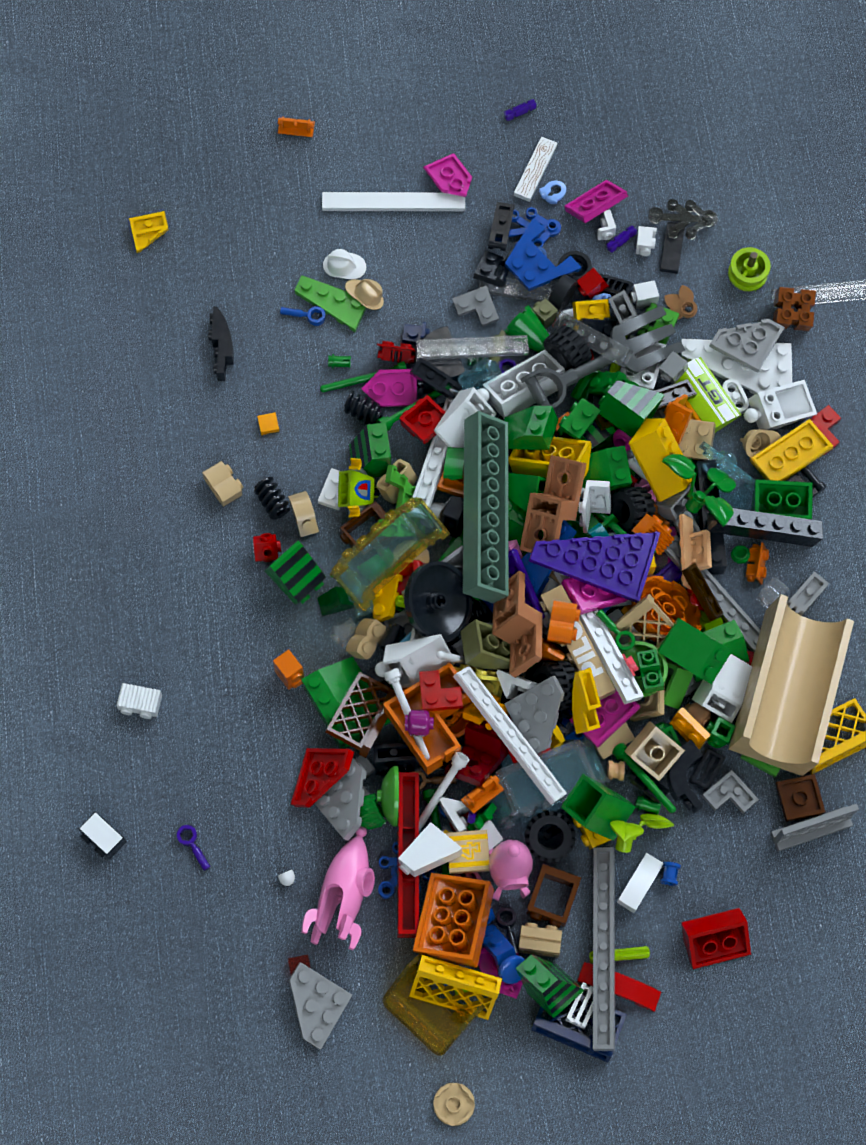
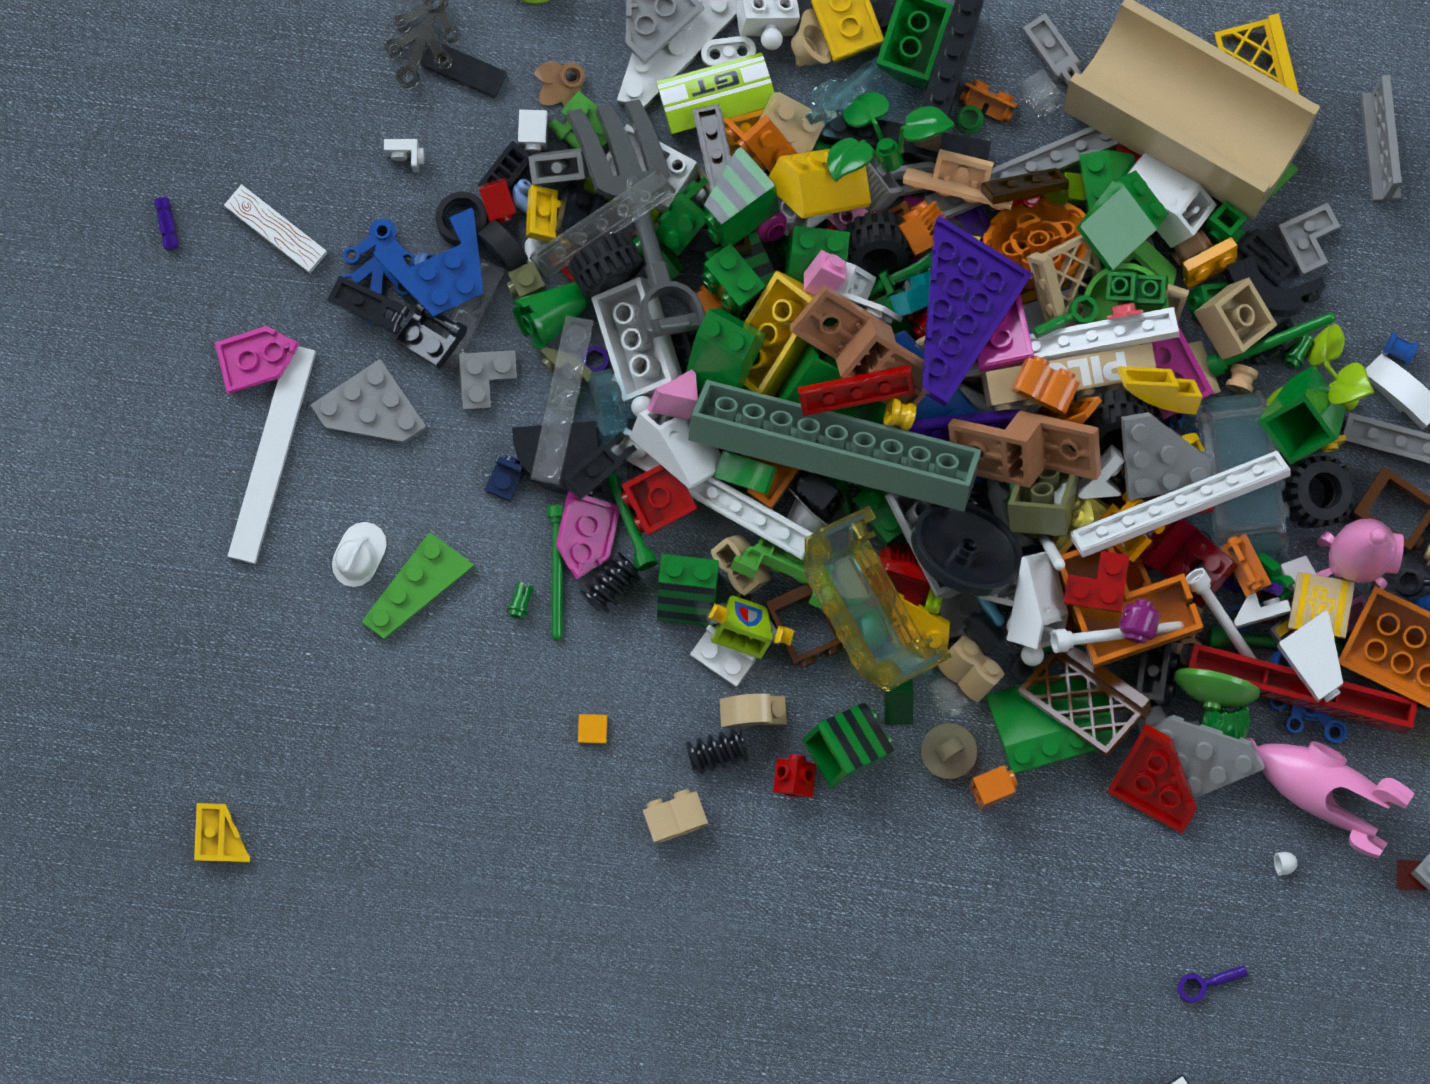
camera: 70 degrees left, 10 degrees up
white brick [116,683,162,719] -> none
black slope [208,306,234,381] -> none
orange hinge [278,116,315,137] -> none
blue piece [280,306,325,326] -> none
tan piece [345,279,384,310] -> none
red hinge [377,341,416,364] -> none
light blue piece [539,180,566,204] -> none
dark pink tile [564,180,628,223] -> none
dark purple axle [606,225,637,252] -> none
white brick [635,226,657,256] -> none
light grey brick [659,351,688,384] -> none
reddish brown plate [776,774,825,822] -> none
none -> light grey plate [310,359,427,444]
none -> bright pink slope [647,370,698,420]
none -> red tile [797,365,915,417]
none -> bright pink brick [804,250,846,296]
none -> yellow wheel [884,398,916,431]
none -> dark tan tile [921,723,977,780]

